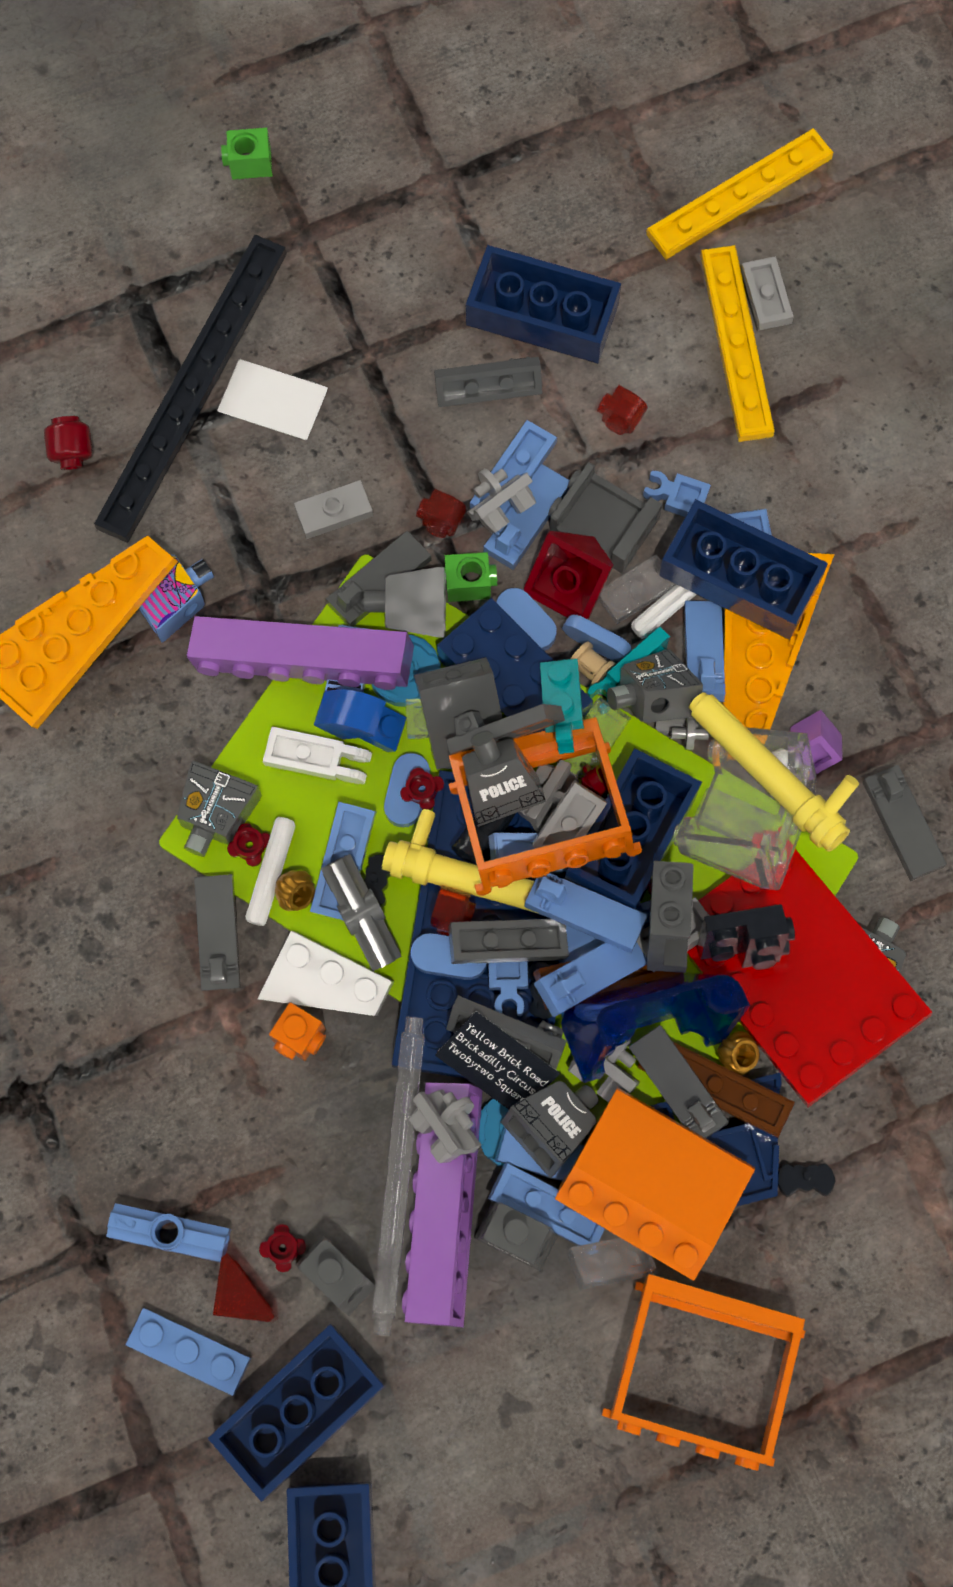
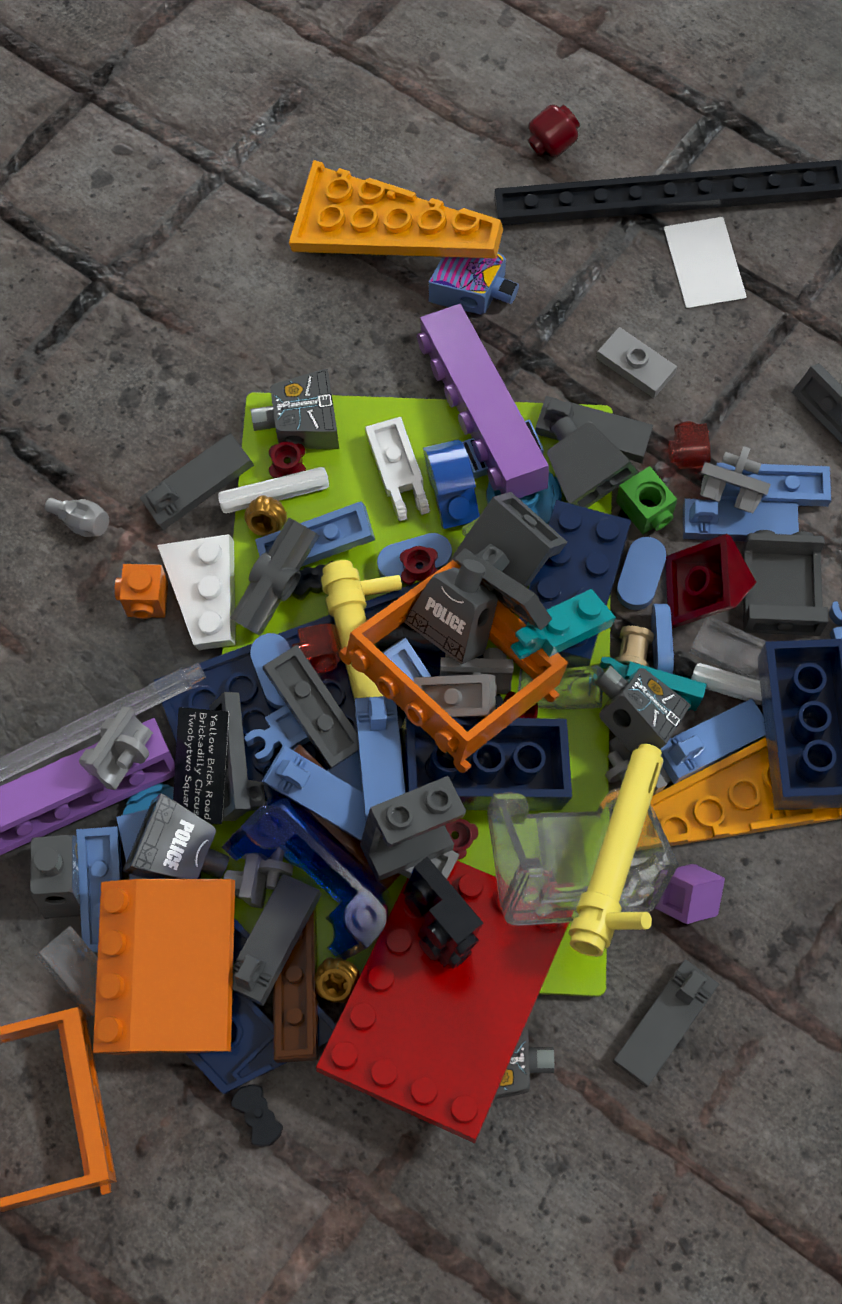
camera: 60 degrees right, 5 degrees down
none -> light grey piece [45,498,109,537]

